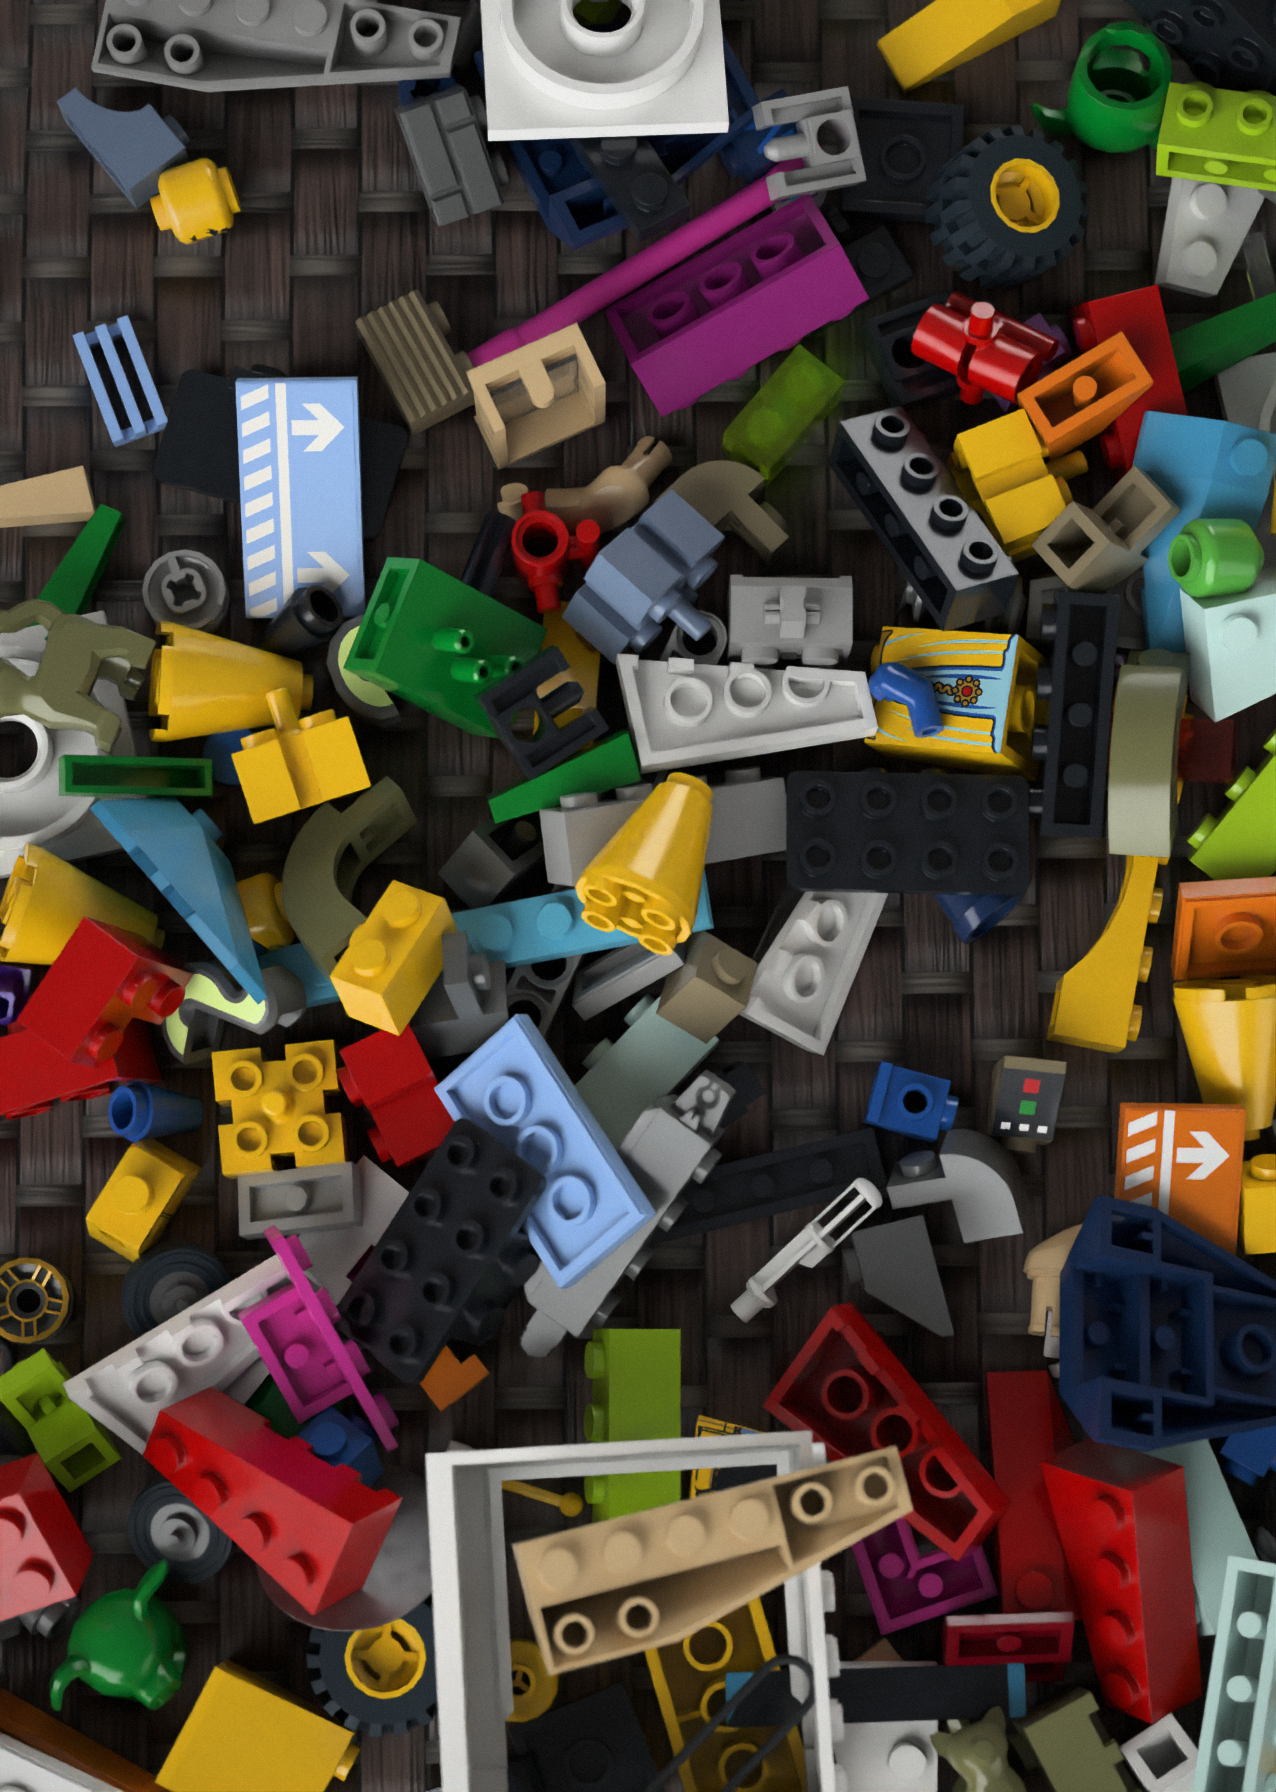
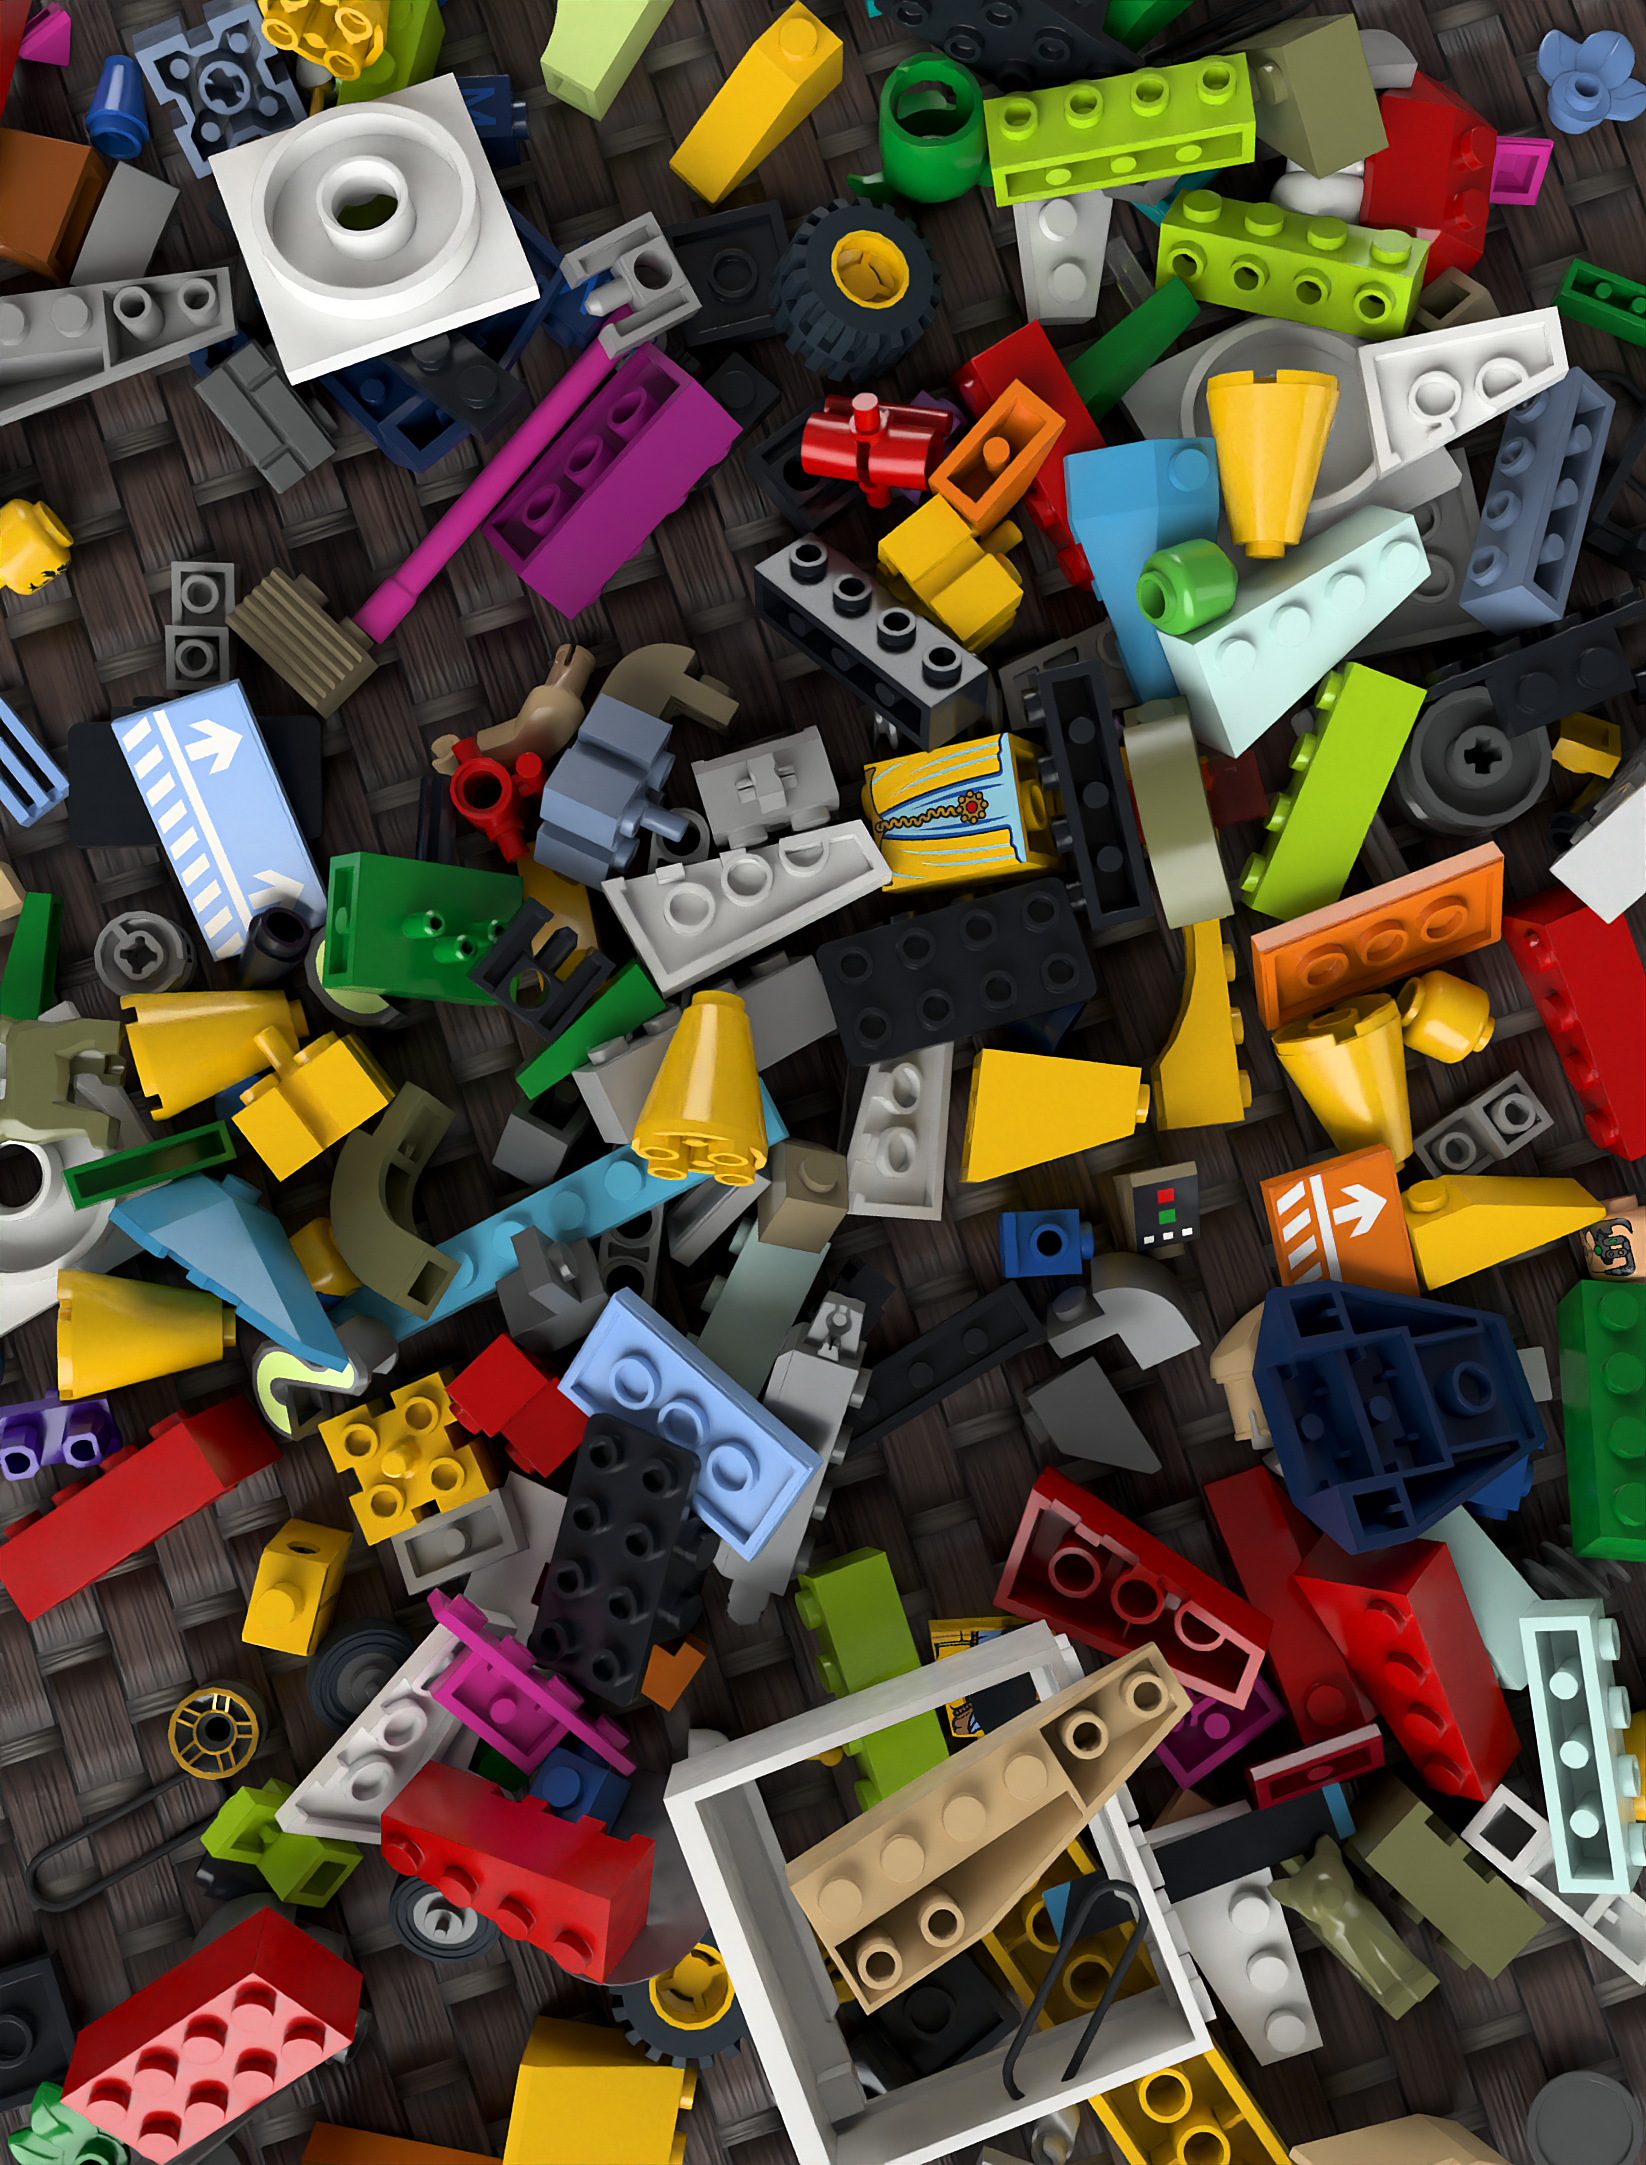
camera: 15 degrees left, 5 degrees up
red brick [16,916,194,1069] -> none
green piece [50,1559,190,1711] -> none
blue cone [108,1081,203,1142] -> none
yellow brick [329,880,458,1036] -> none
tan window [466,322,606,470] -> none
clear neon green brick [721,344,845,487] -> none
white piece [730,1178,883,1323] -> none
blue arm [868,662,944,738] -> none
dark tan brick [1031,466,1181,593] -> none
none -> light grey slope [165,561,241,691]
none -> yellow slope [959,1048,1150,1183]

